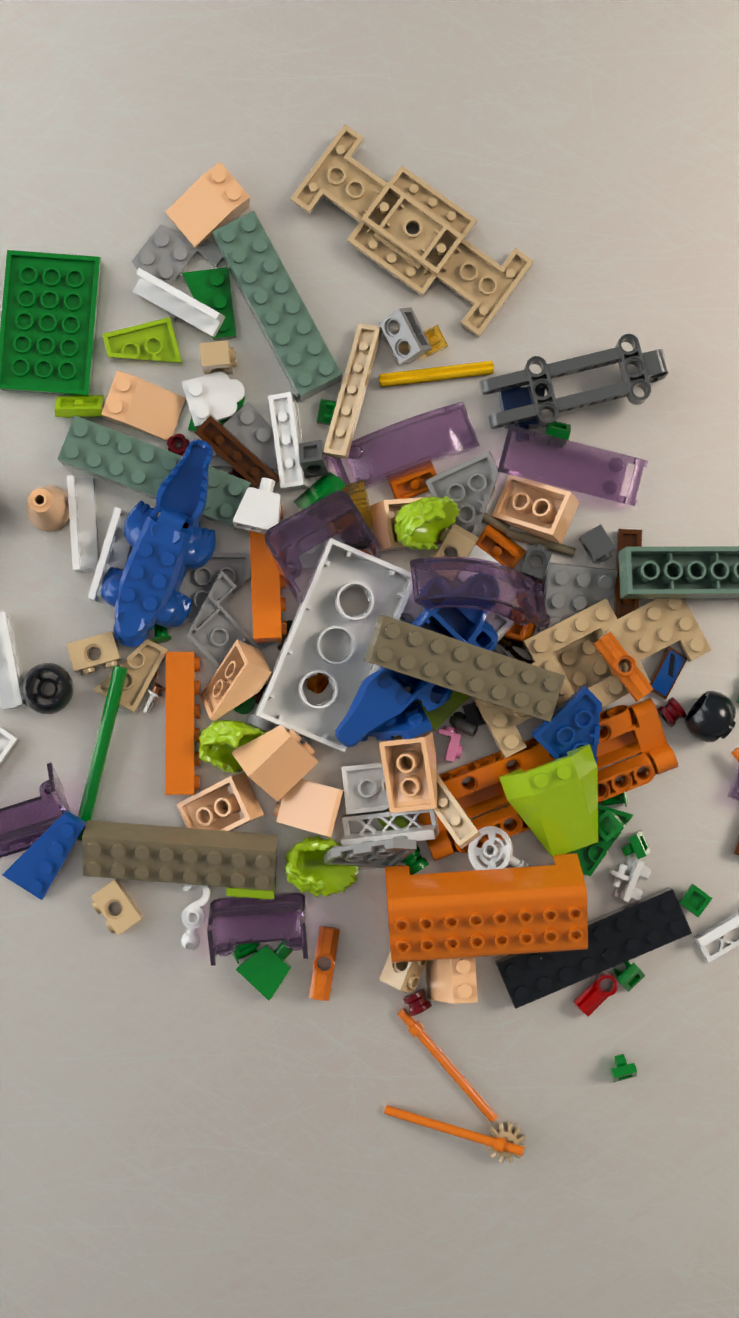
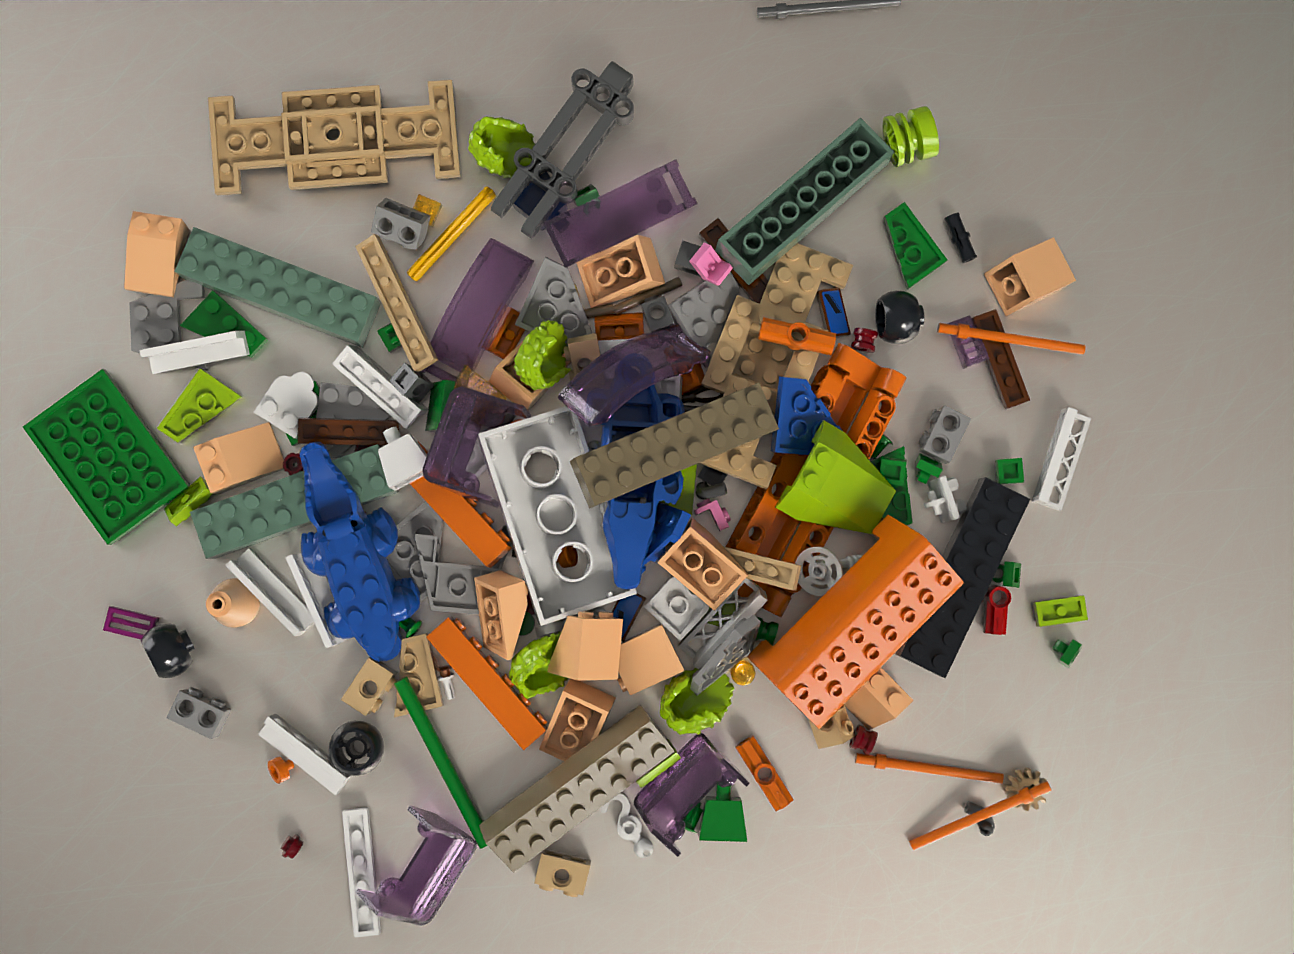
camera: 40 degrees left, 0 degrees up
blue wing [2,811,87,900] -> none
tan brick [199,340,237,375] -> none
none -> lime hair [468,116,535,179]
none -> blue slope [612,593,646,642]
none -> bright pink bracket [689,242,733,286]
none -> clear yellow plate [731,660,755,686]
none -> light grey brick [919,406,971,464]
none -> dark grey arm [964,801,995,836]
none -> lime plate [1033,595,1088,627]

